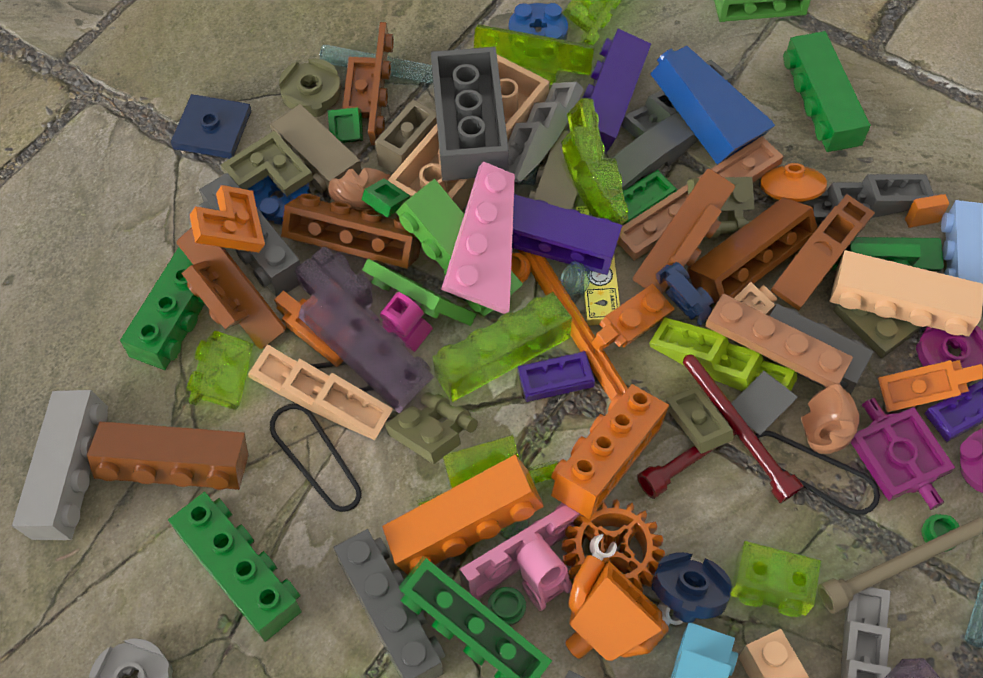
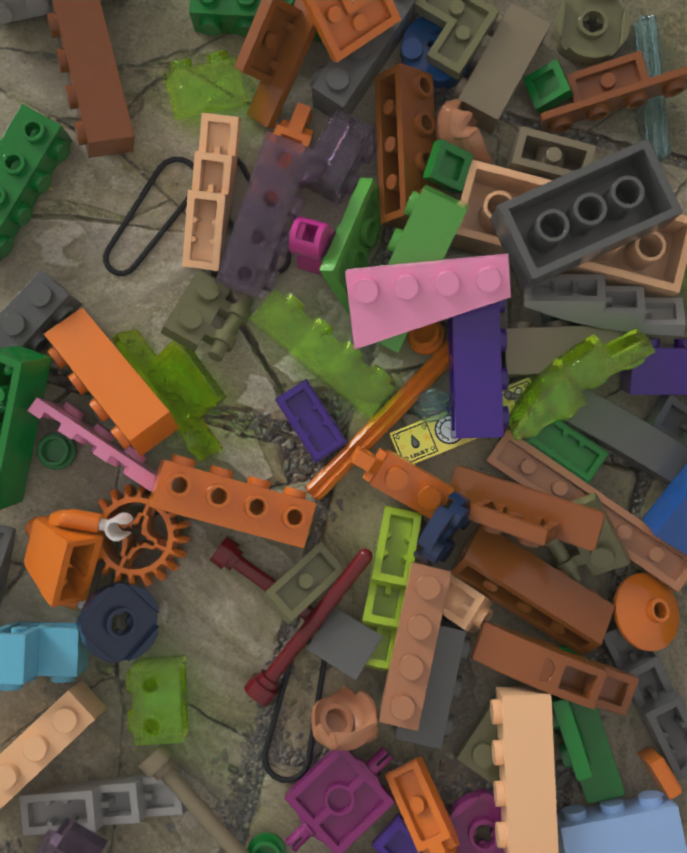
camera: 70 degrees right, 25 degrees up
bright pink piece [517,539,572,611] -> none

